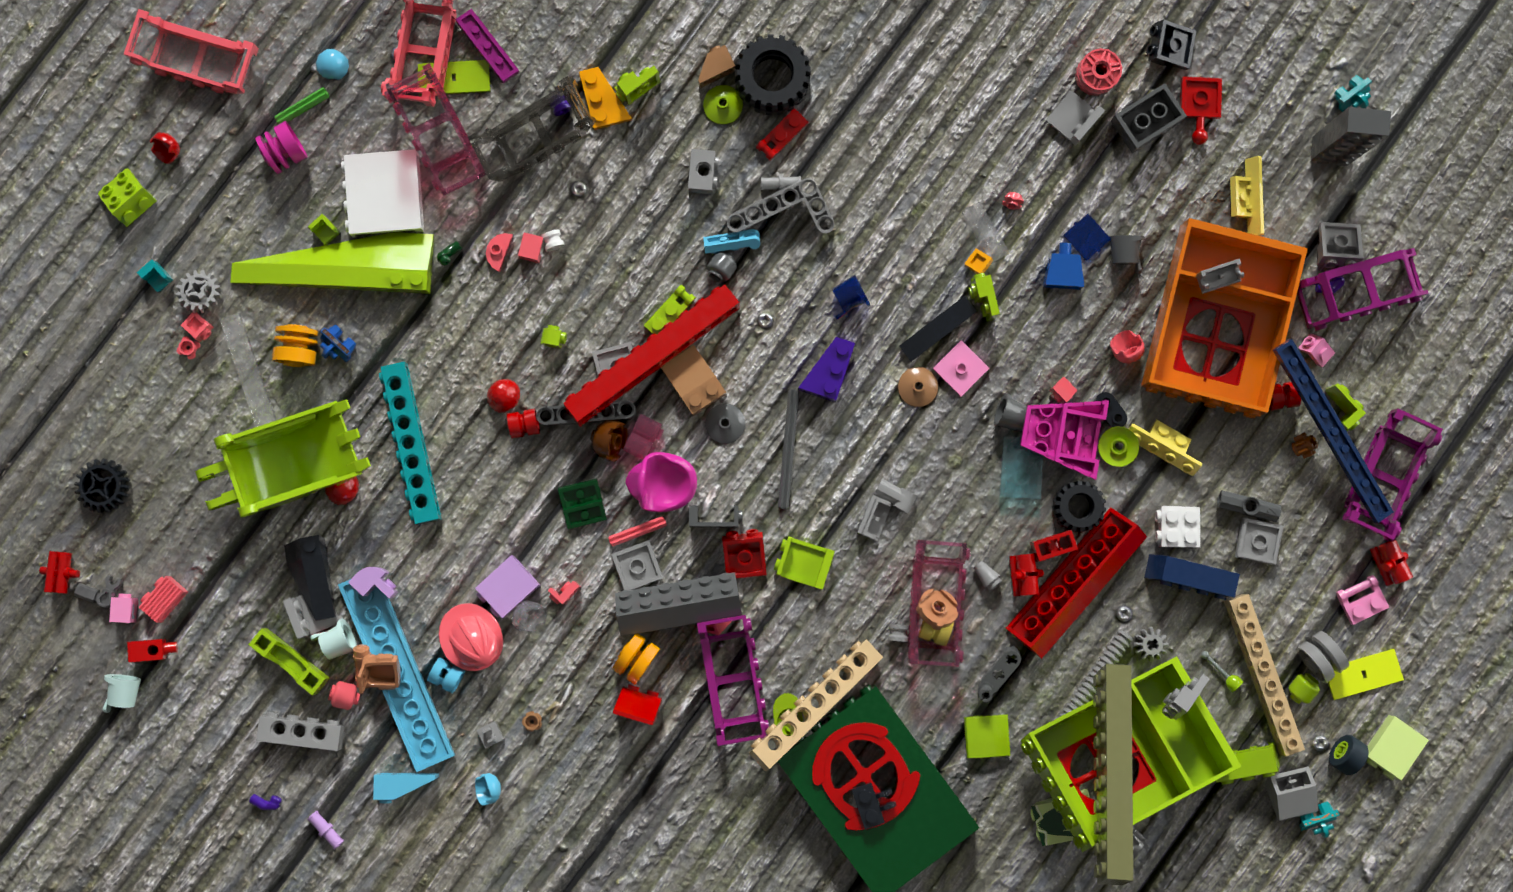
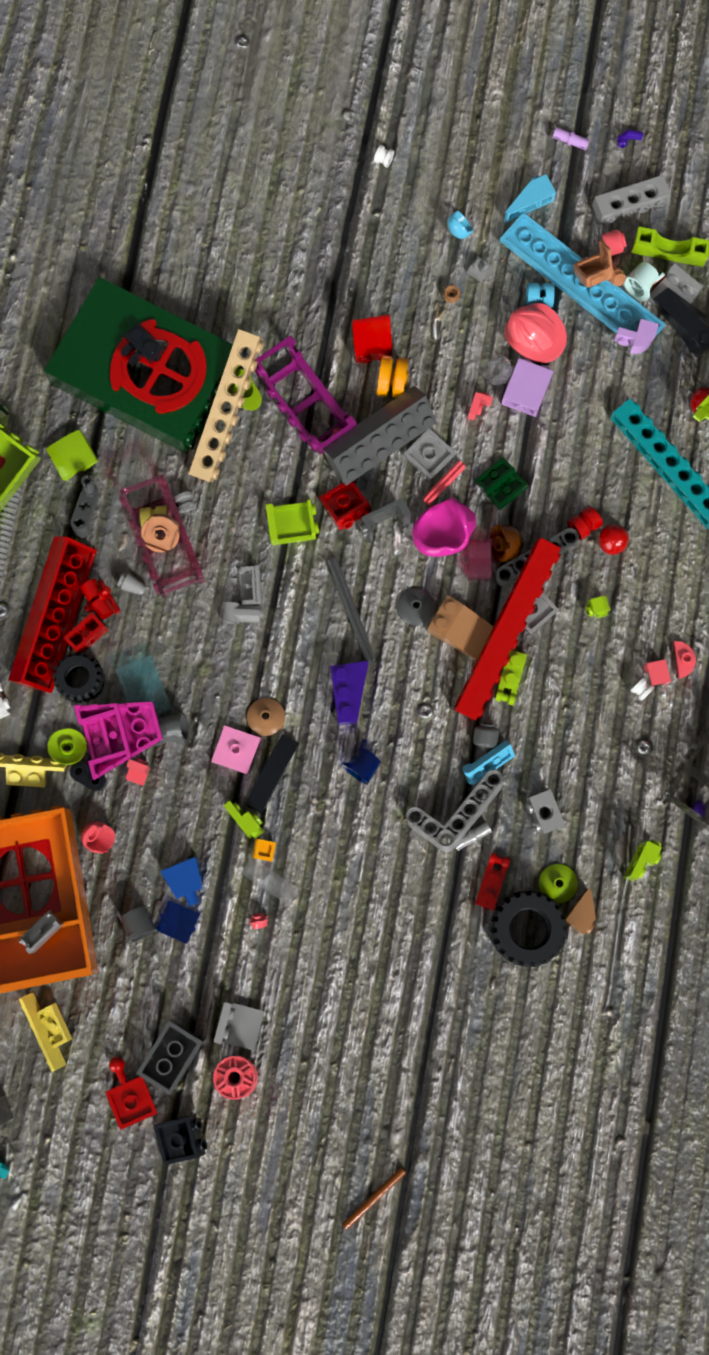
camera: 155 degrees right, 5 degrees down
light orange wing [579,67,632,130] -> none

